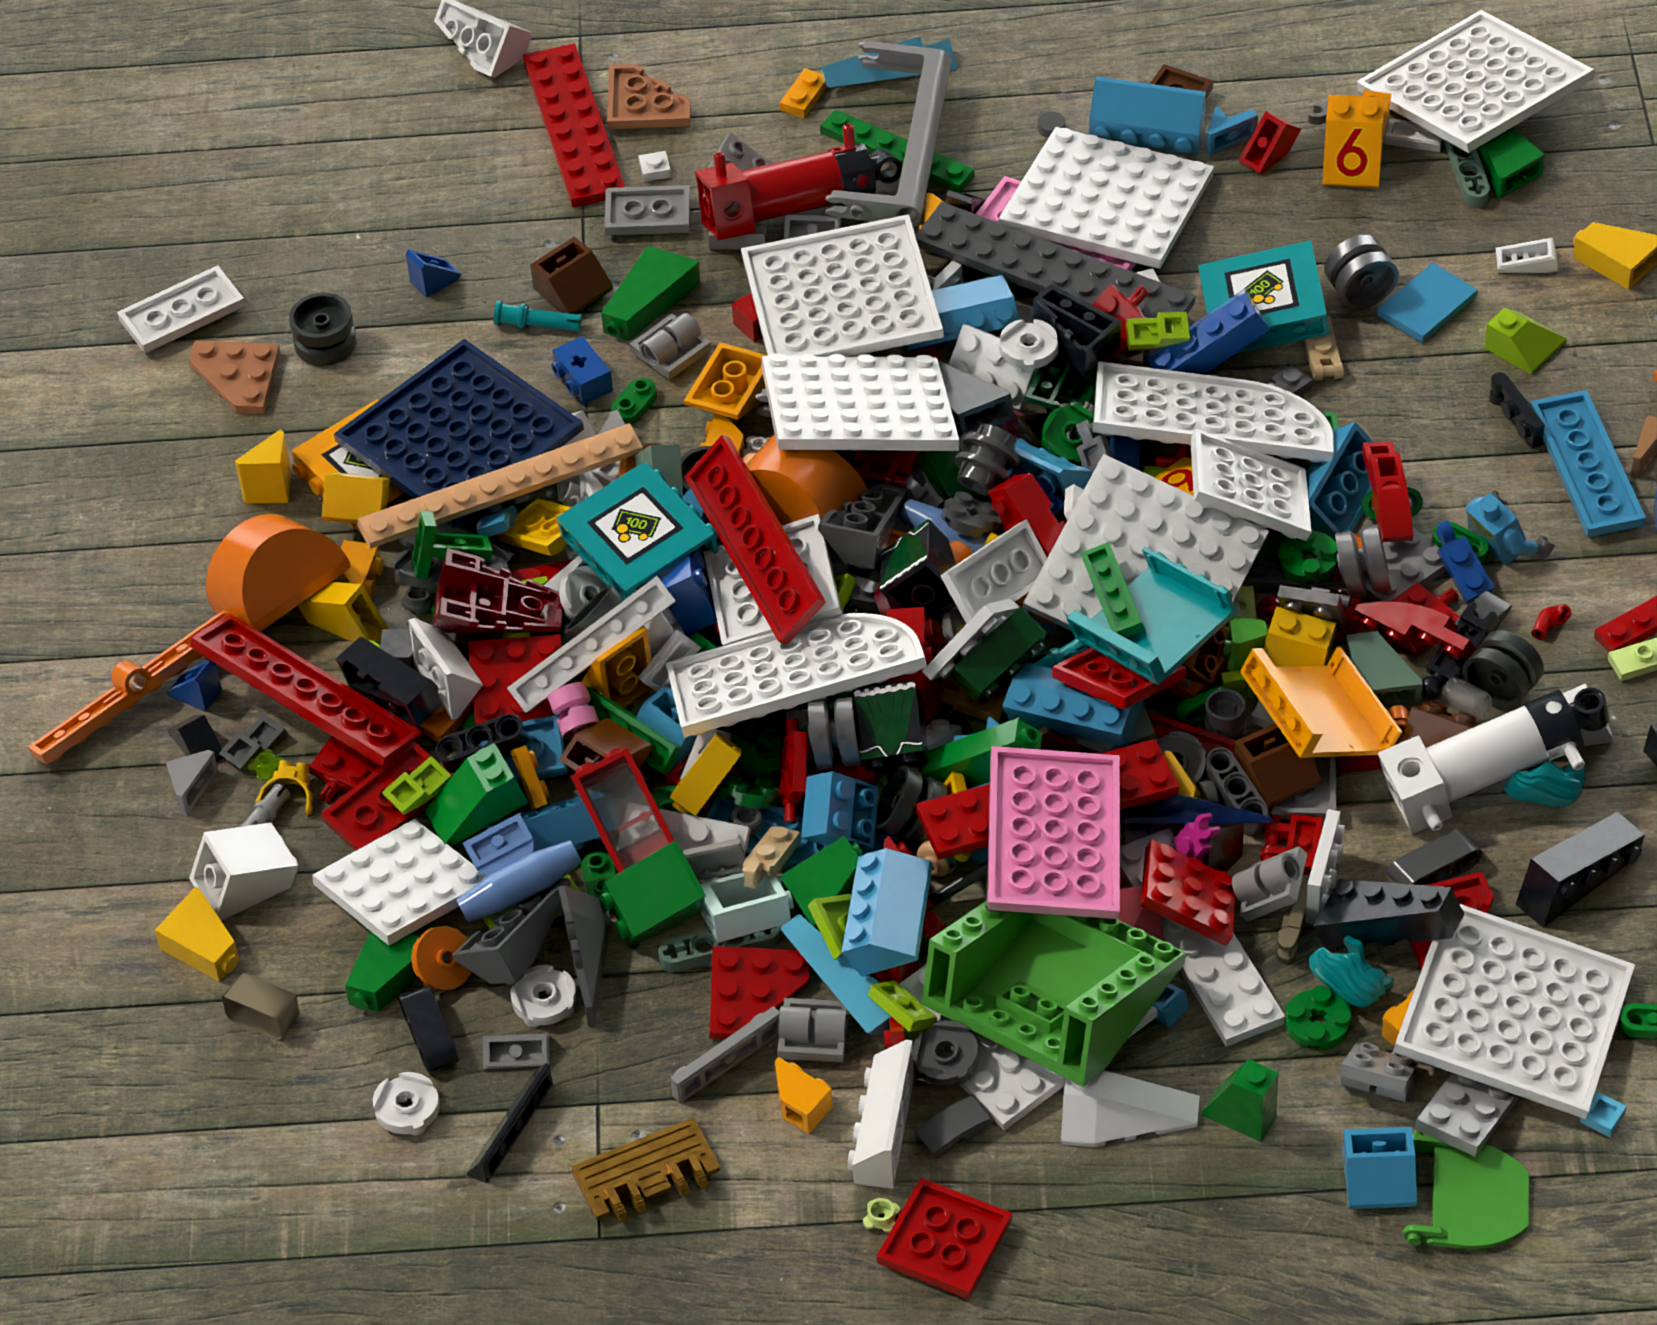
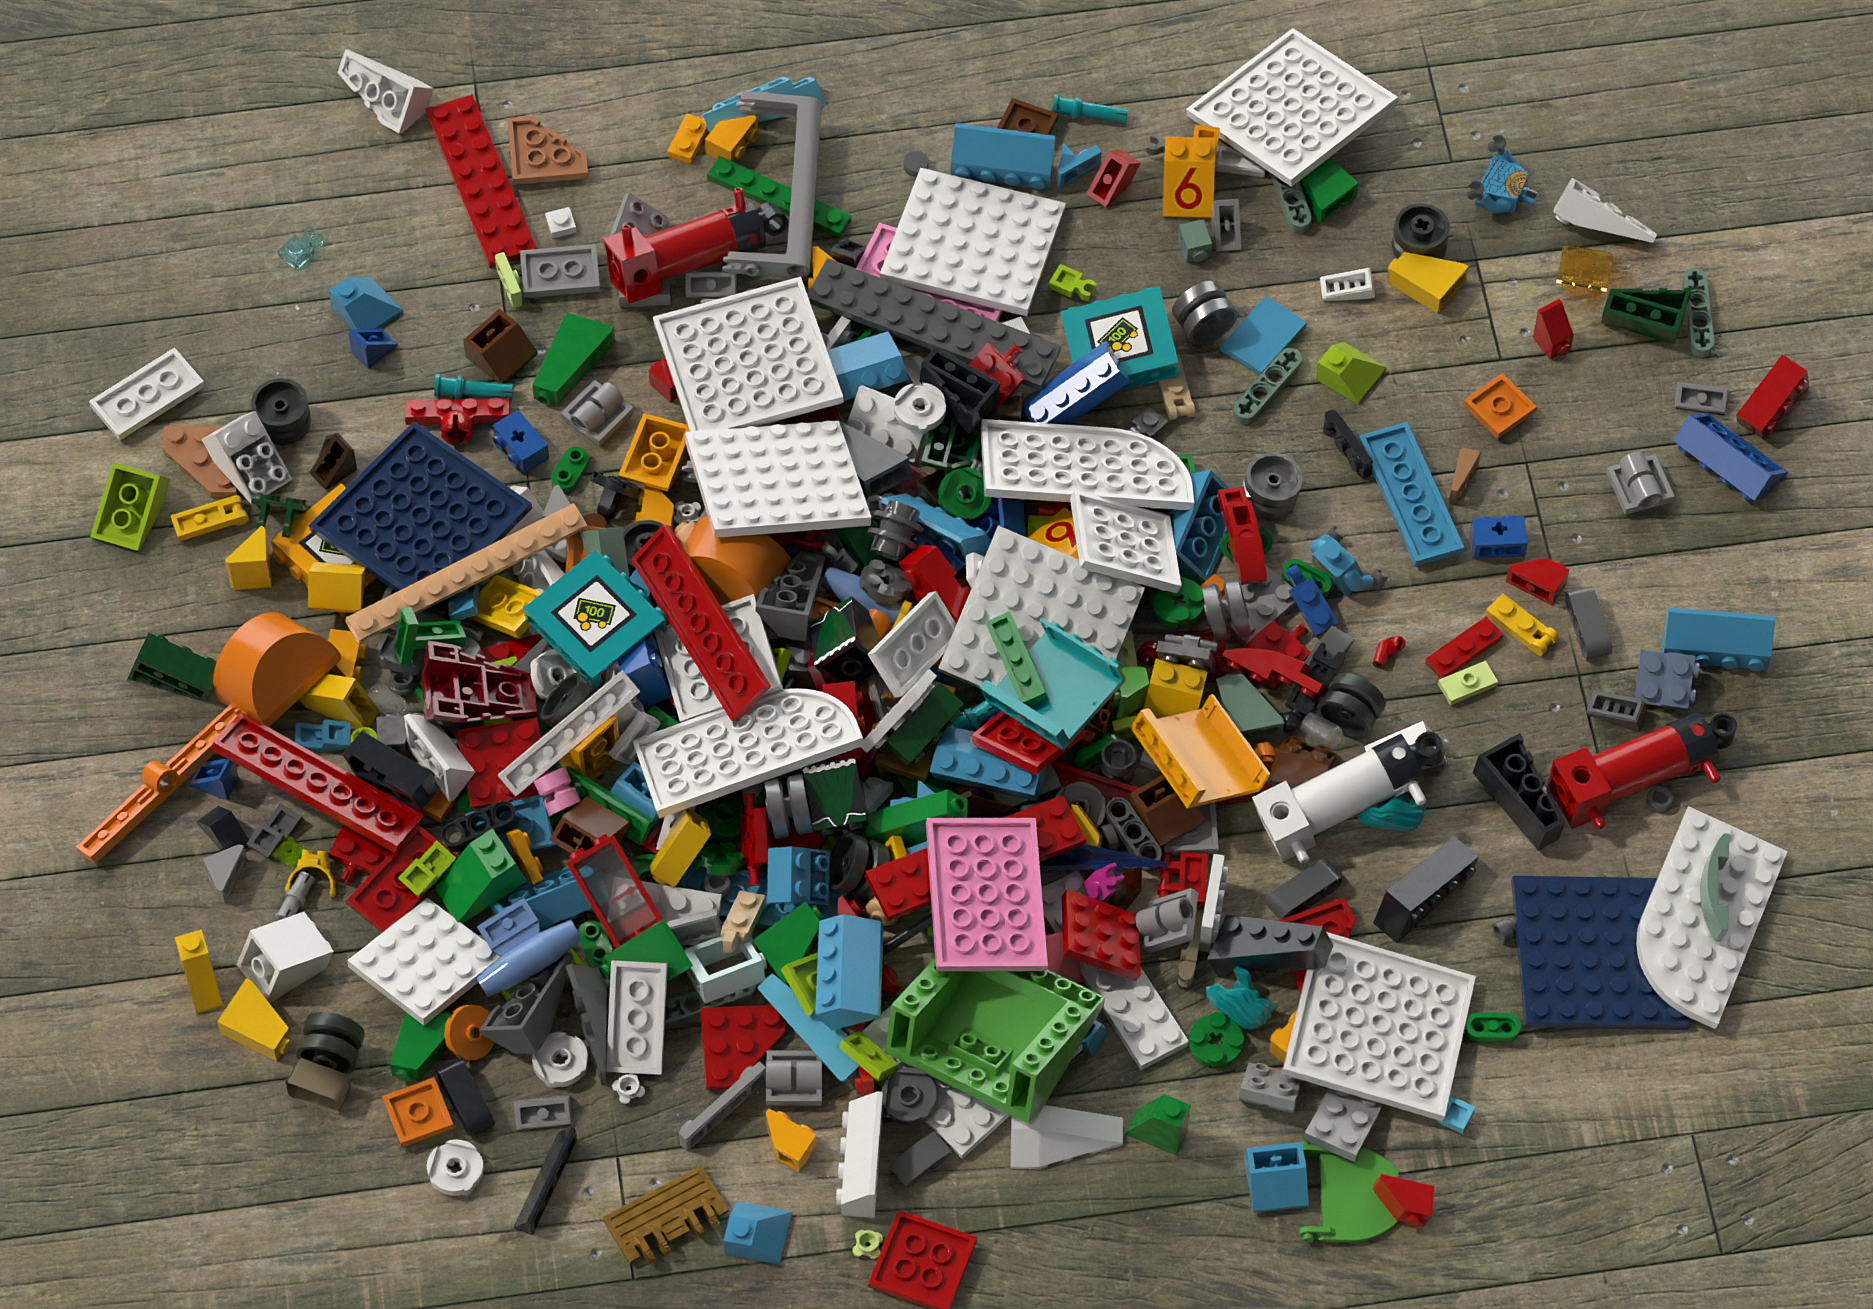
camera: 10 degrees left, 10 degrees up
flat silver plate [1076,420,1114,473] -> none
lime slope [1126,312,1190,350] -> none
none -> lime slope [90,462,171,551]
none -> dark green wedge [127,632,217,702]
none -> yellow plate [170,495,249,542]
none -> yellow slope [175,930,223,1014]
none -> white slope [201,411,293,504]
none -> dark green plate [251,494,312,537]
none -> clear light blue plate [278,226,324,270]
none -> dark azure slope [294,720,351,752]
none -> pearl dark grey wheel [296,1012,365,1074]
none -> dark brown slope [309,433,357,489]
none -> dark azure slope [329,277,403,329]
none -> orange plate [382,1077,454,1148]
none -> red plate [405,398,510,445]
none -> yellowish green plate [495,252,523,308]
none -> black tile [590,470,642,519]
none -> white plate [606,960,668,1075]
none -> white plate [612,1073,645,1104]
none -> light orange slope [705,115,759,162]
none -> dark azure slope [724,1201,792,1265]
none -> lime plate [1049,264,1097,301]
none -> teal pin [1052,94,1128,124]
none -> sand green brick [1178,219,1212,263]
none -> light grey slope [1211,199,1241,251]
none -> sand green beam [1233,348,1302,425]
none -> flat silver wheel [1242,452,1303,520]
none -> red slope [1372,1174,1435,1228]
none -> pearl dark grey wheel [1391,203,1450,259]

